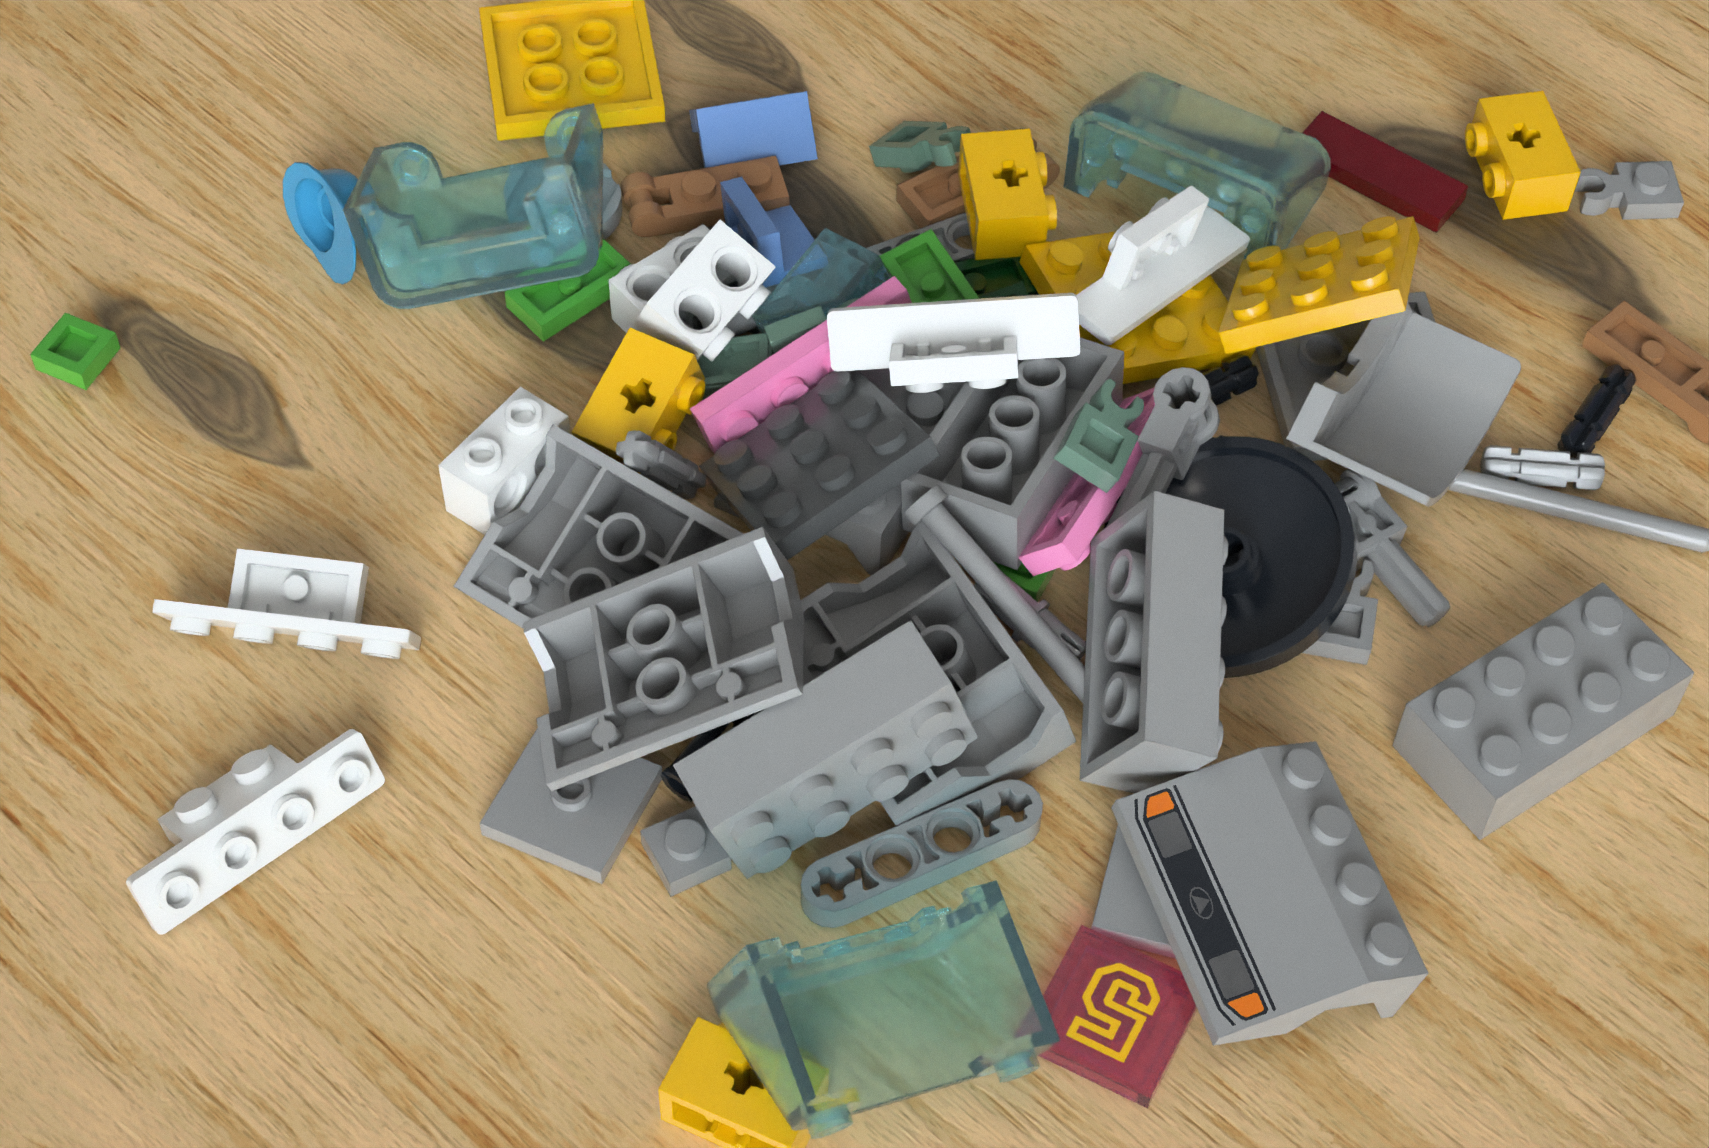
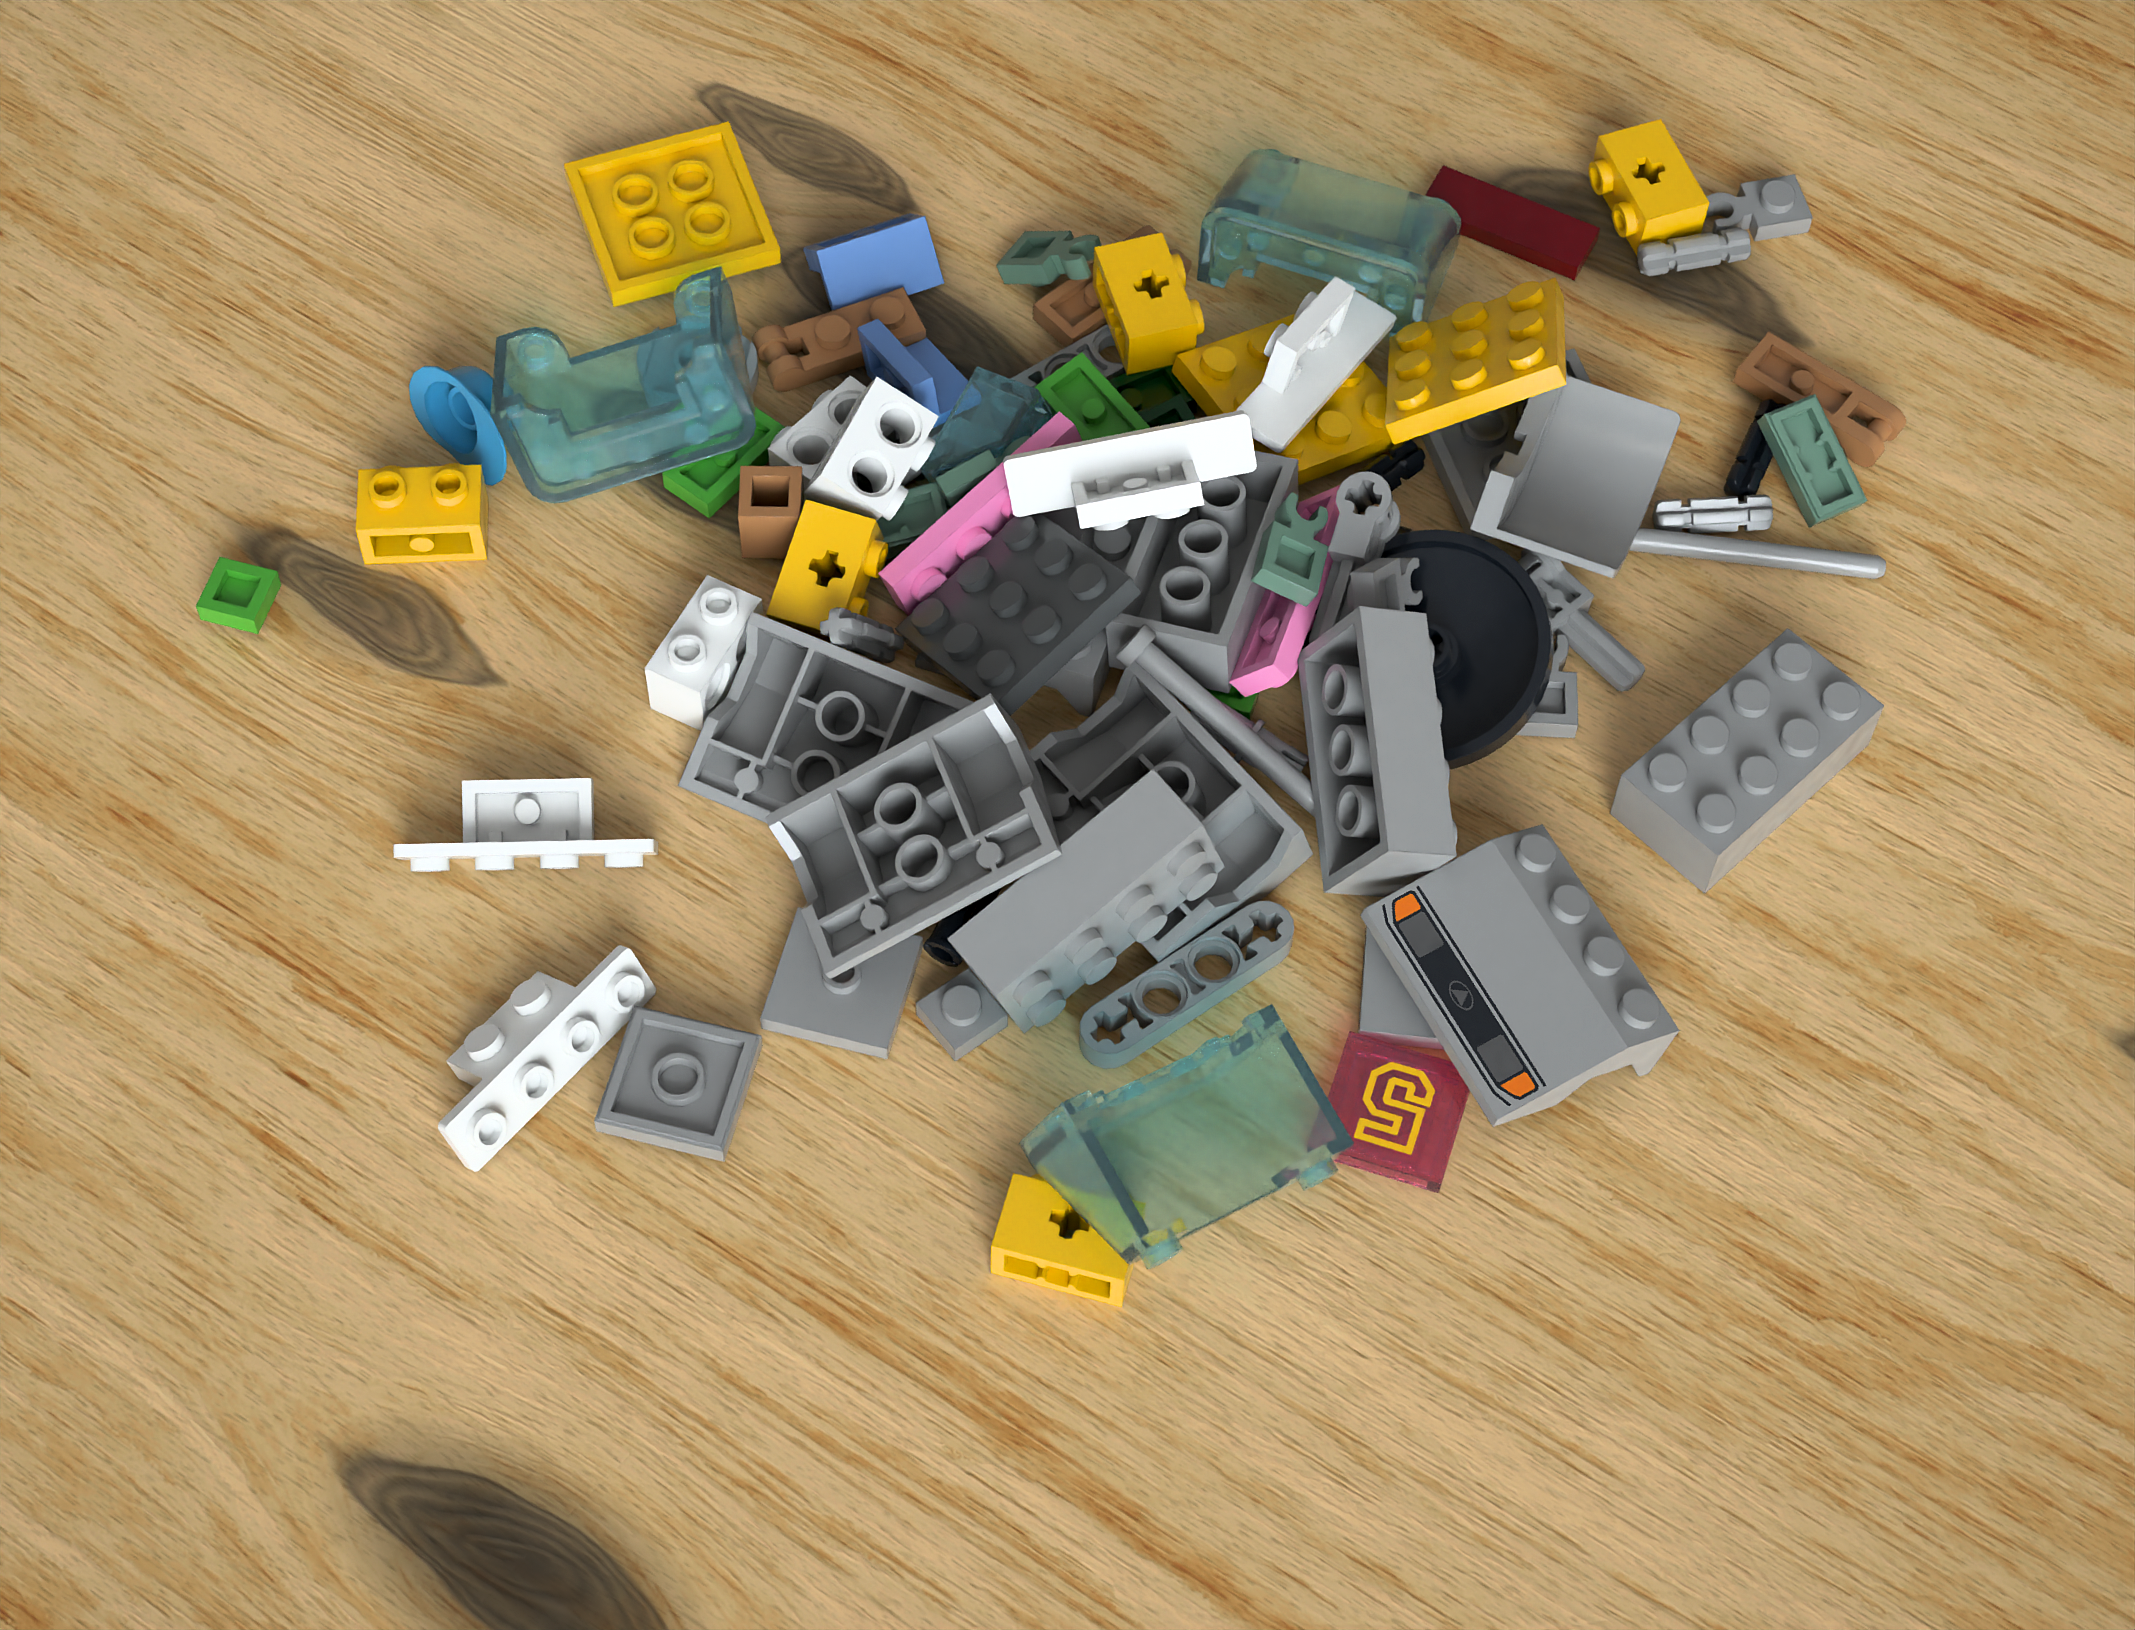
camera: 10 degrees left, 5 degrees up
none -> yellow brick [356,463,489,565]
none -> light grey plate [594,1006,763,1162]
none -> medium nougat brick [738,466,805,559]
none -> light grey plate [1347,558,1423,612]
none -> light grey axle [1637,227,1751,276]
none -> sand green plate [1757,394,1868,528]

